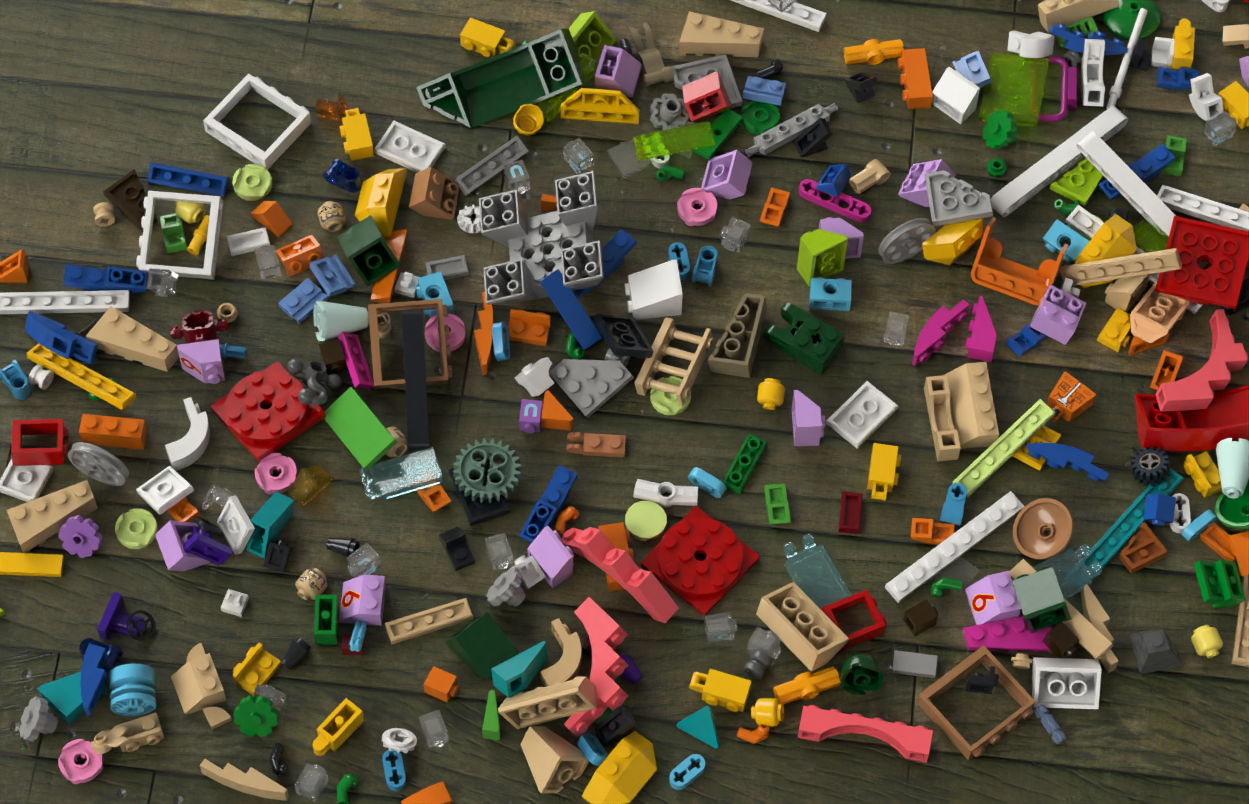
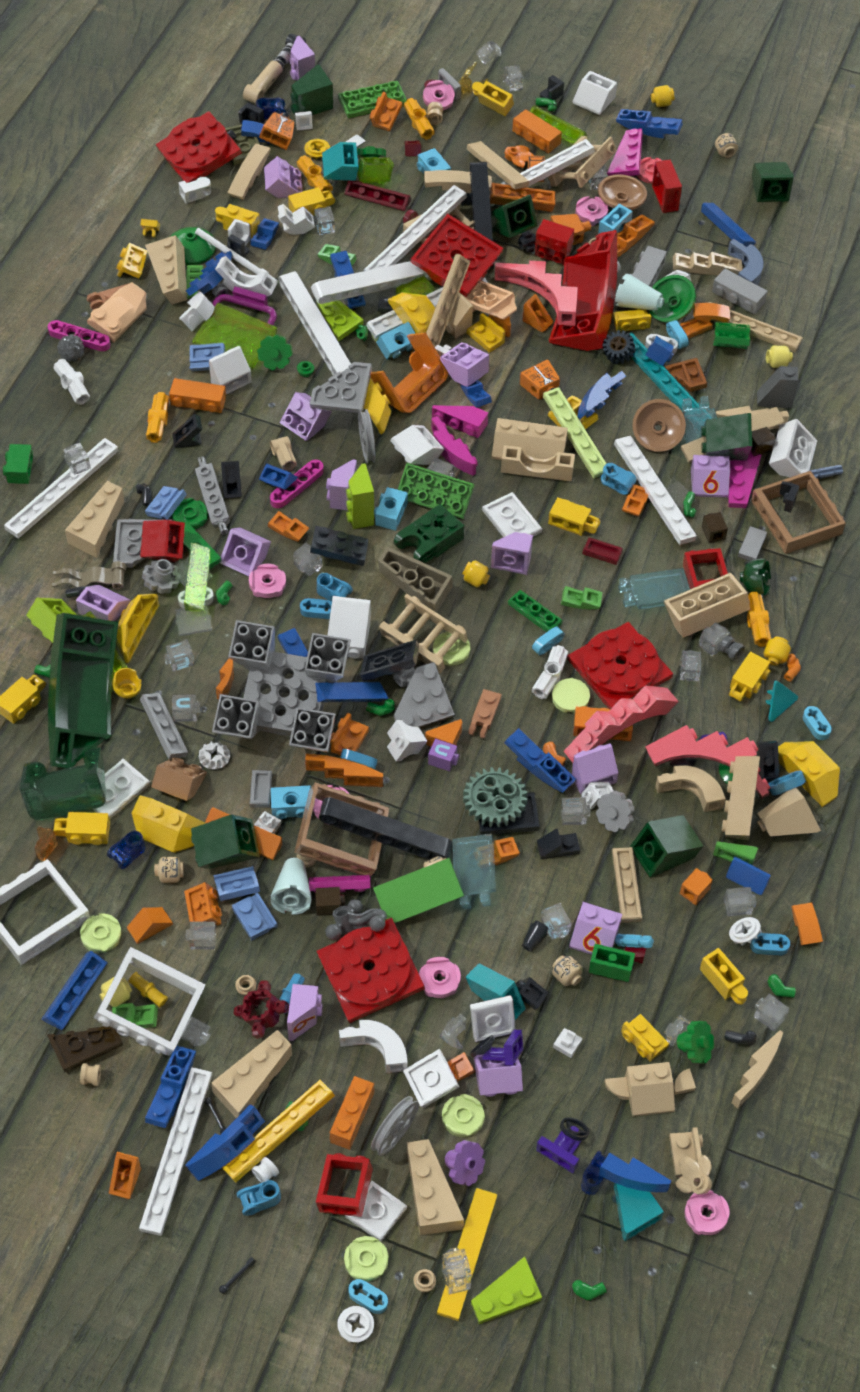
camera: 75 degrees left, 5 degrees down
light grey plant [19,696,58,742] -> none
medium azure wheel [109,664,157,716] -> none
white tile [227,227,271,256] -> none
black cone [281,638,311,670] -> none
clear yellow slope [288,465,333,506] -> none
teal slope [491,641,548,698] -> none
coral arch [798,705,933,763] -> none
tan plate [1011,654,1033,670] -> none
none -> clear green windscreen [19,748,106,820]
none -> black plate [310,525,369,566]
none -> white slope [390,425,444,465]
none -> bright green tile [398,463,475,519]
none -> blue slope [726,857,771,895]

